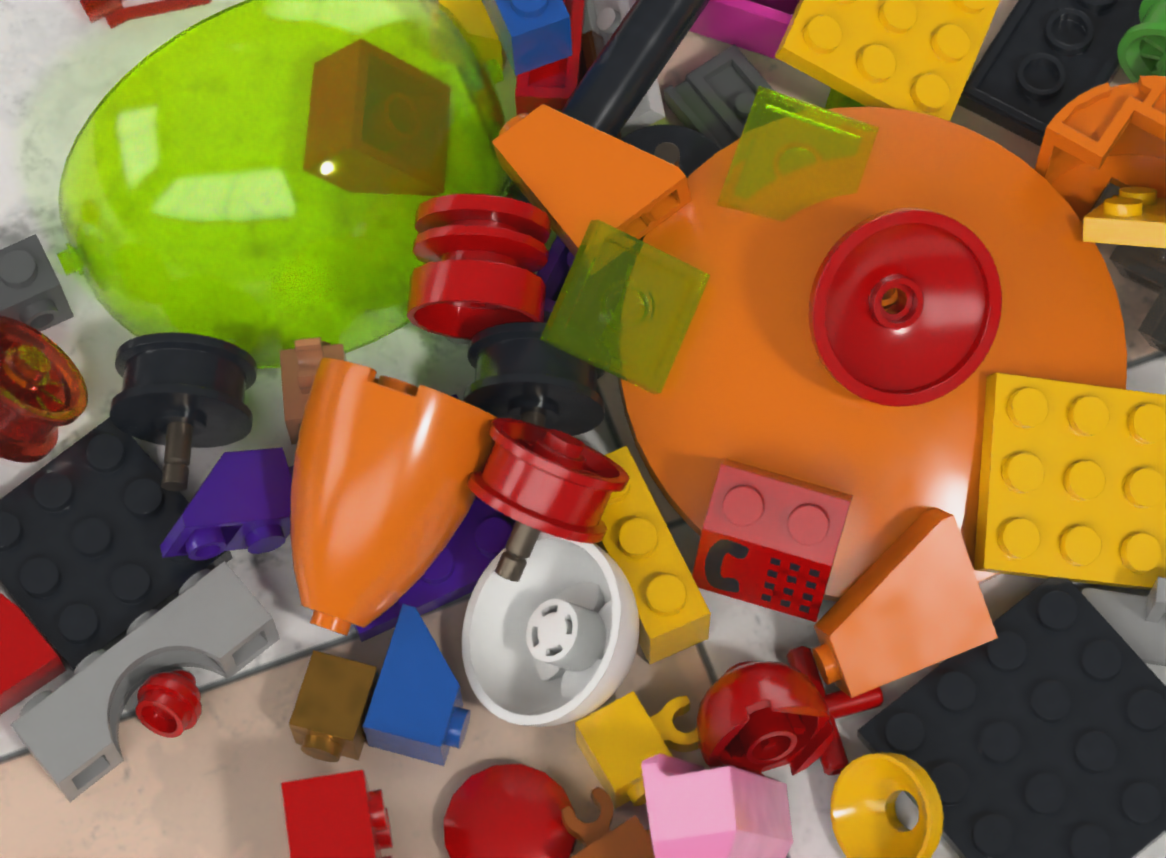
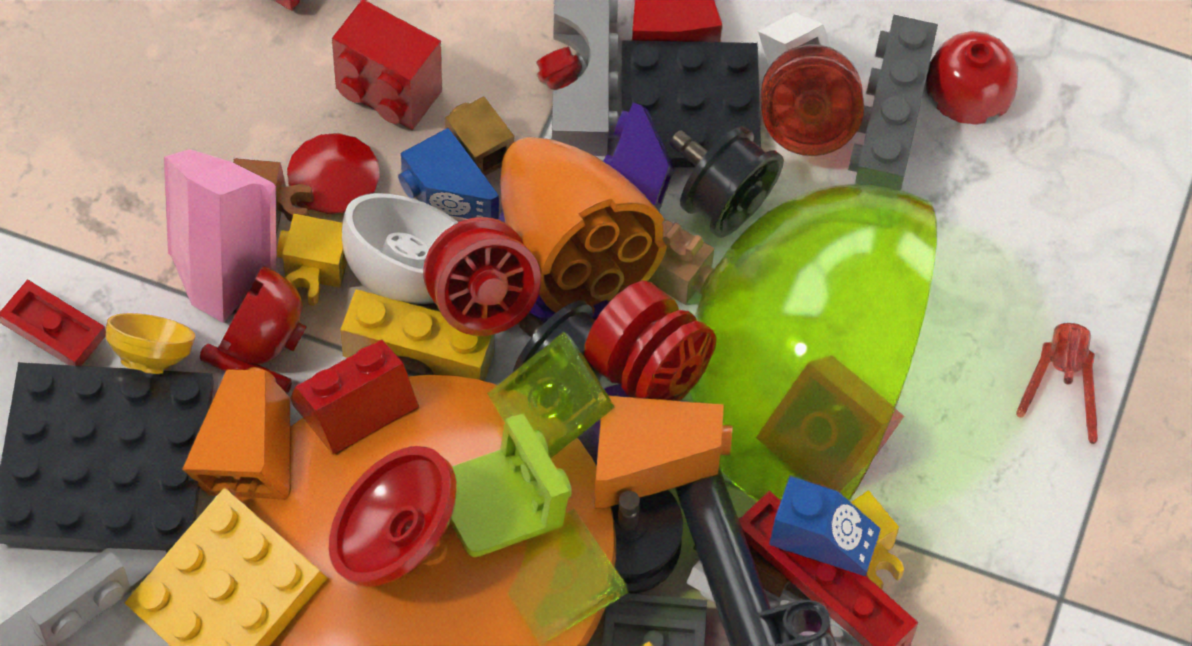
camera: 125 degrees right, 5 degrees down
none -> lime bracket [450,413,572,557]

